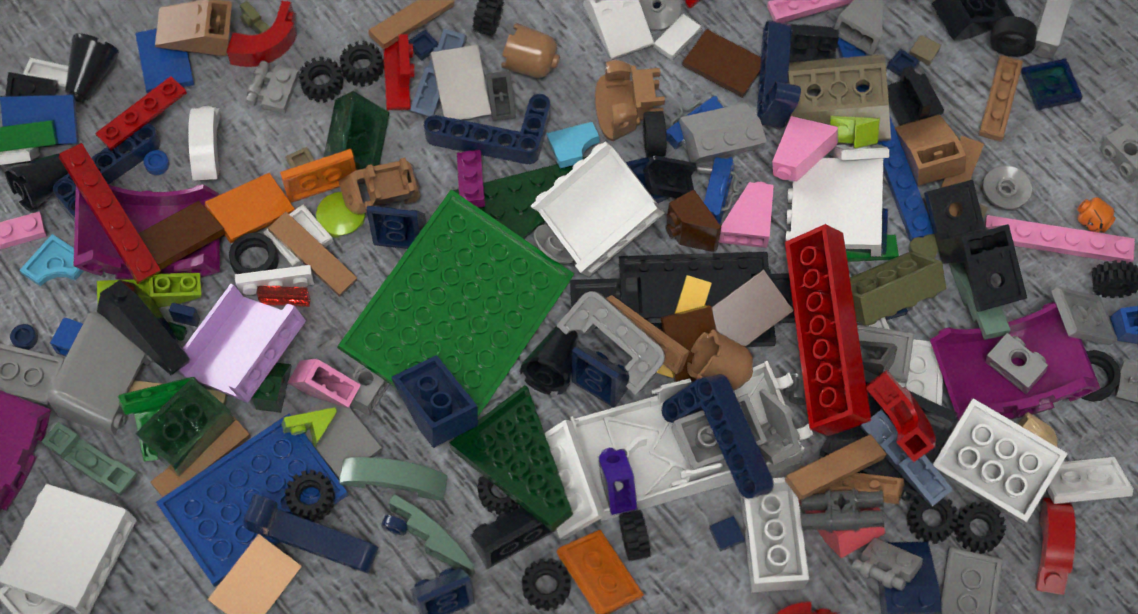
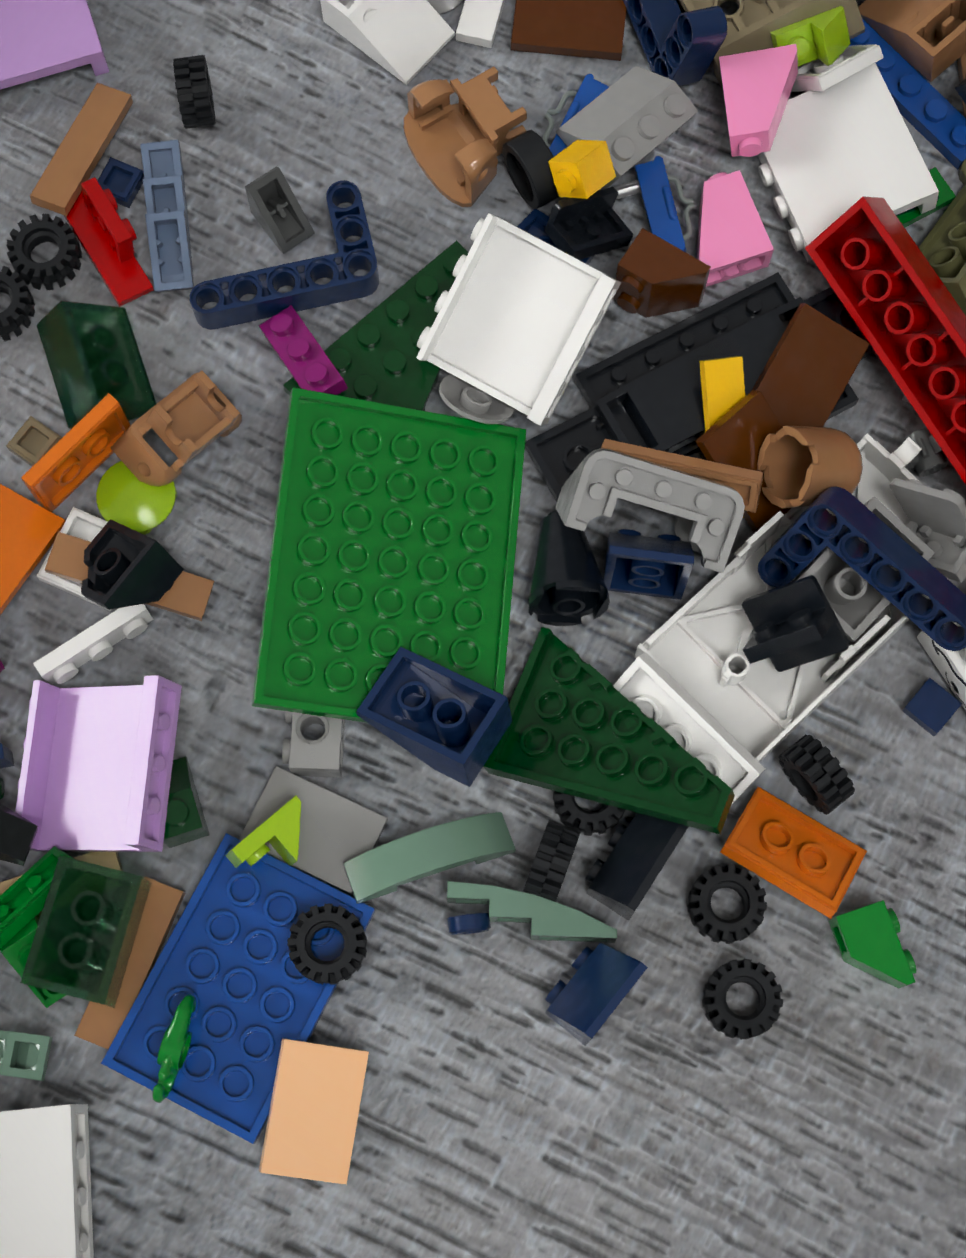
camera: 25 degrees left, 10 degrees up
black tyre [229,232,279,274] -> none
dark blue beam [243,494,379,573] -> none
clear red tile [256,286,311,307] -> none
bright pink slope [288,359,361,408] -> none
dark blue slope [366,206,426,249] -> none
light grey tile [430,44,491,120] -> none
medium nougat cylinder [501,23,560,78] -> none
medium azure tile [547,122,600,168] -> none
dark purple torso [598,448,637,515] -> none
none -> black slope [81,519,184,610]
none -> green piece [152,994,196,1103]
none -> black tyre [523,819,581,902]
none -> yellow brick [548,140,616,199]
none -> black bracket [742,575,850,672]

